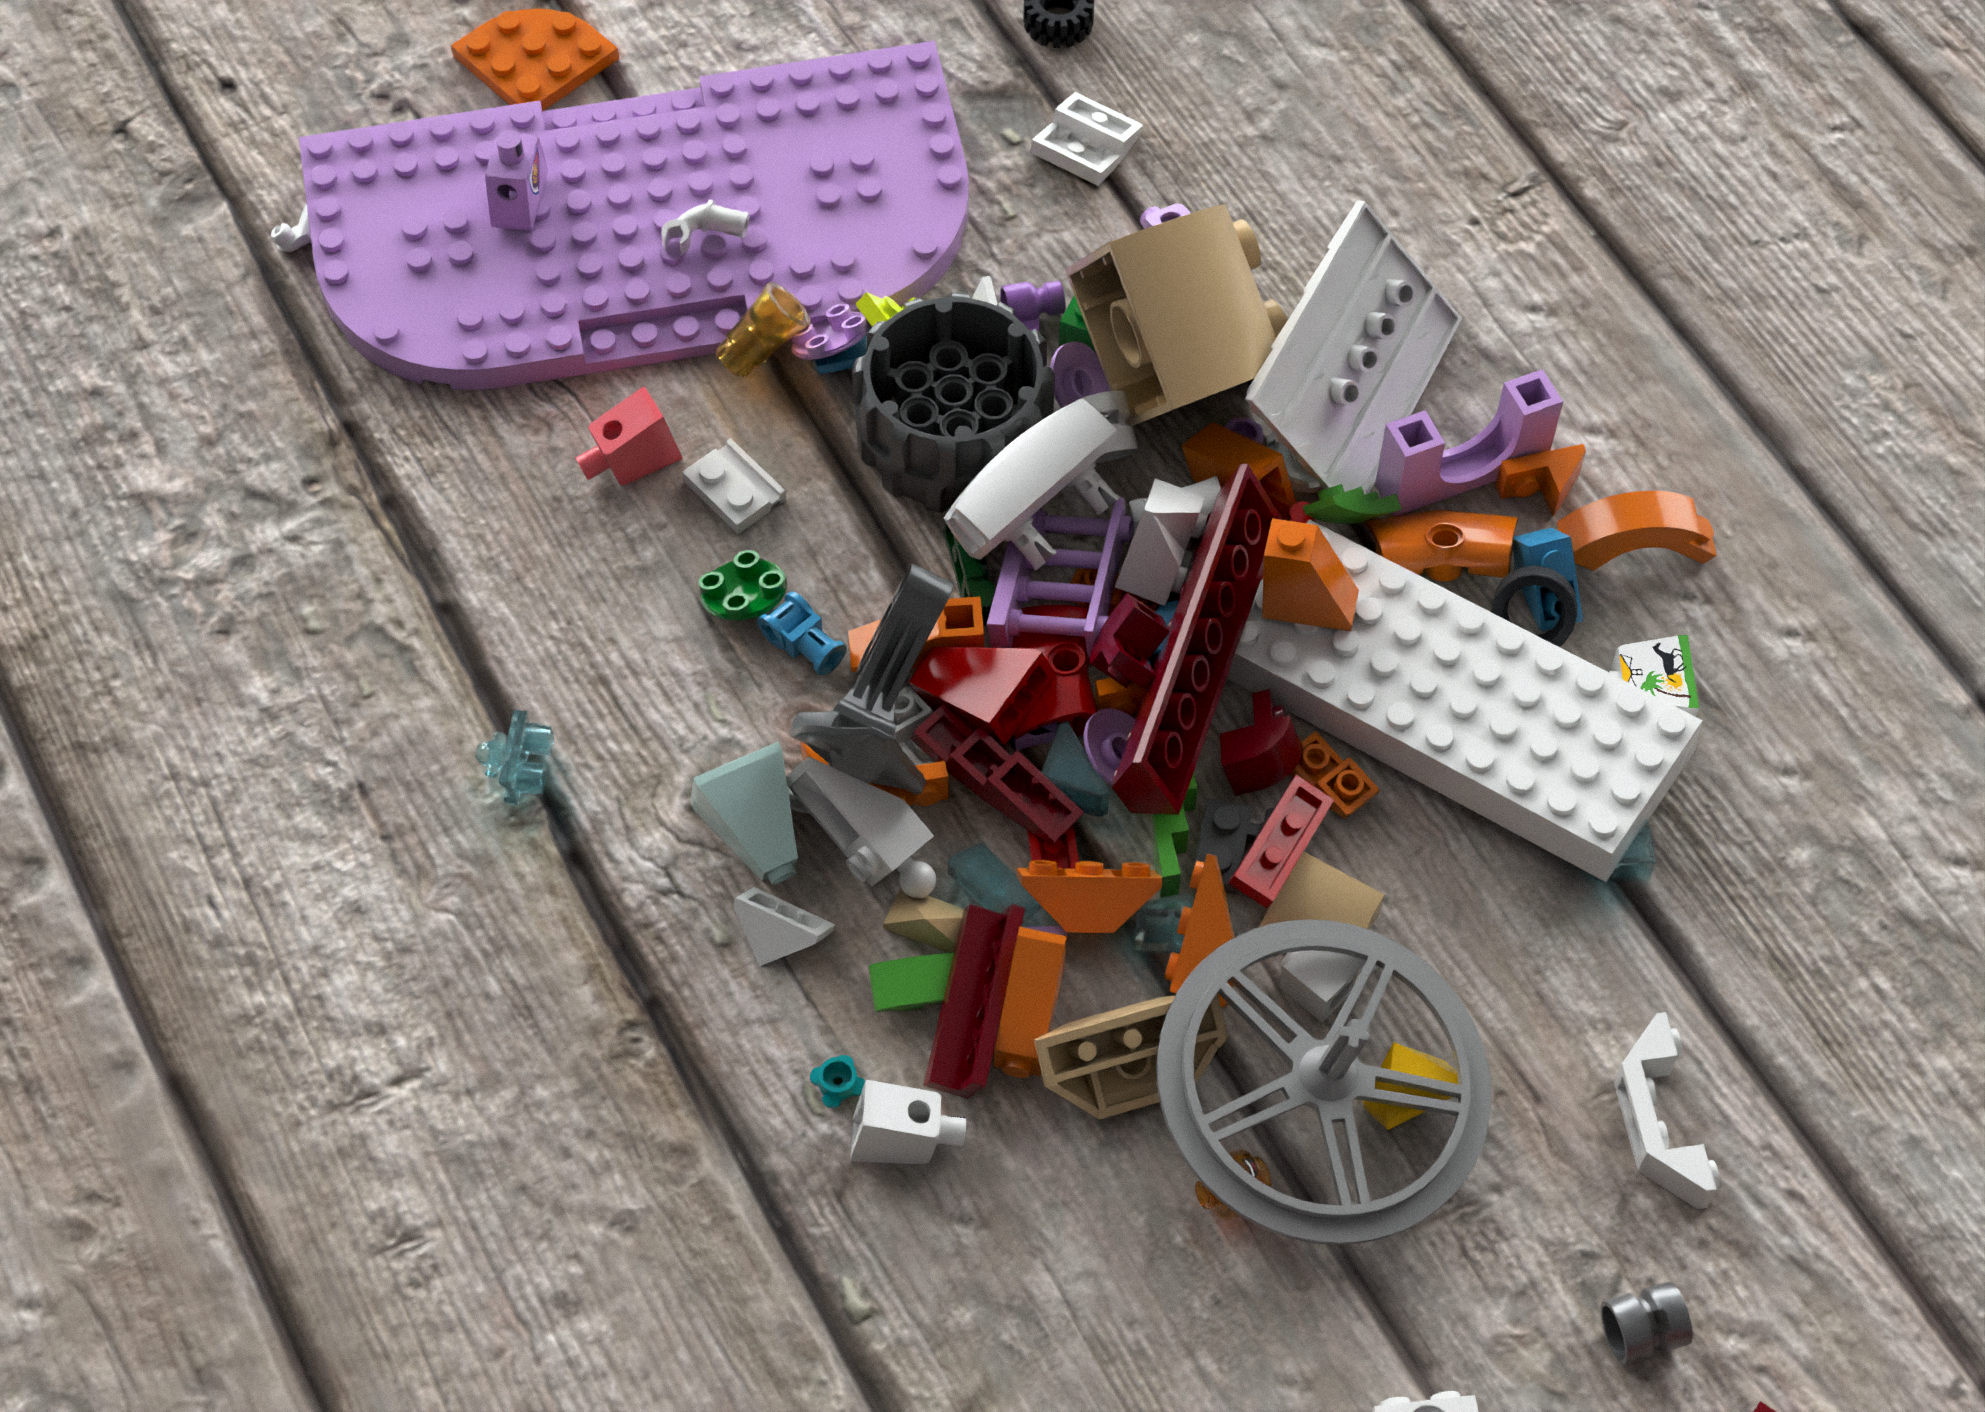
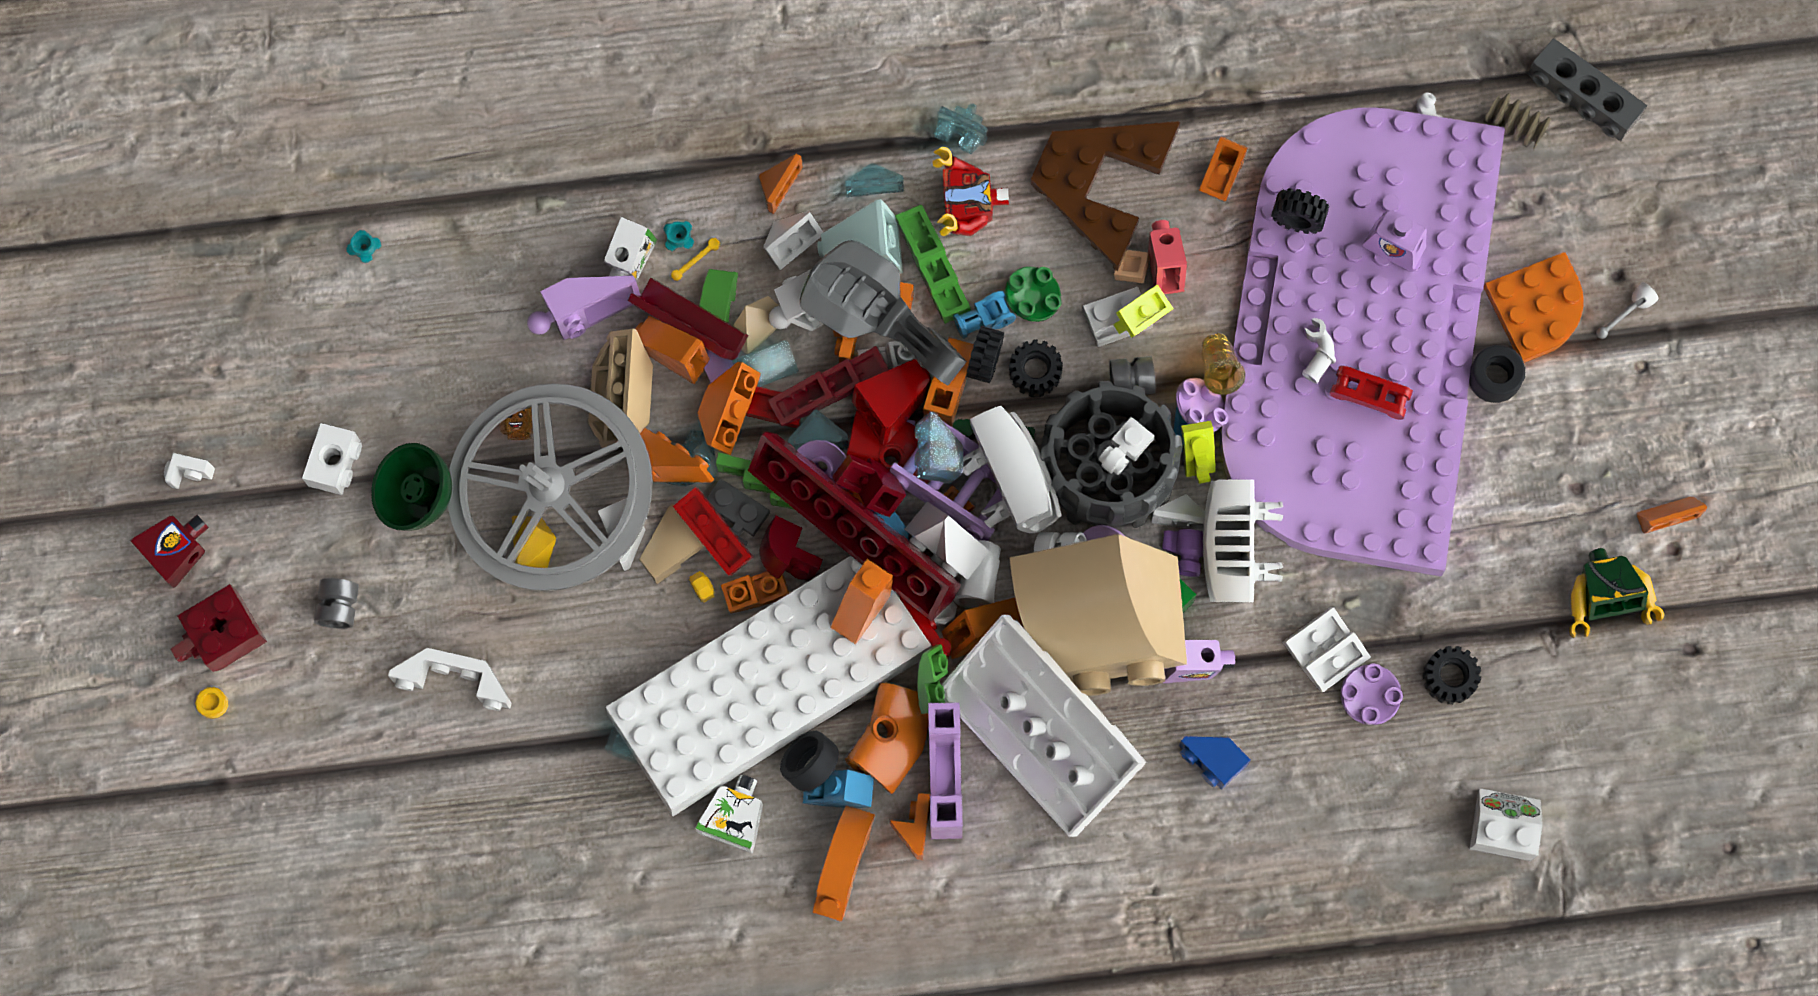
camera: 115 degrees right, 15 degrees up
none -> dark green piece [371,443,452,531]
none -> lavender slope [527,276,641,340]
none -> yellow hinge [671,238,720,281]
none -> yellow tile [688,571,715,603]
none -> orange slope [759,154,803,214]
none -> clear light blue slope [845,163,904,197]
none -> bright green slope [895,204,971,324]
none -> clear light blue slope [914,412,963,483]
none -> torso [932,147,1009,236]
none -> black tyre [967,326,1004,384]
none -> black tyre [1009,339,1063,397]
none -> reddish brown wing [1031,121,1181,271]
none -> white plate [1098,417,1155,475]
none -> flat silver wheel [1109,356,1155,395]
none -> neon yellow plate [1113,284,1173,338]
none -> light nougat plate [1114,250,1150,283]
none -> blue slope [1179,736,1251,790]
none -> orange slope [1199,137,1248,202]
none -> white piece [1203,479,1283,602]
none -> black tyre [1271,189,1329,234]
none -> red plate [1329,365,1413,420]
none -> lavender dish [1341,663,1403,725]
none -> black tyre [1469,345,1526,403]
none -> dark tan piece [1483,93,1551,150]
none -> dark grey brick [1528,38,1648,142]

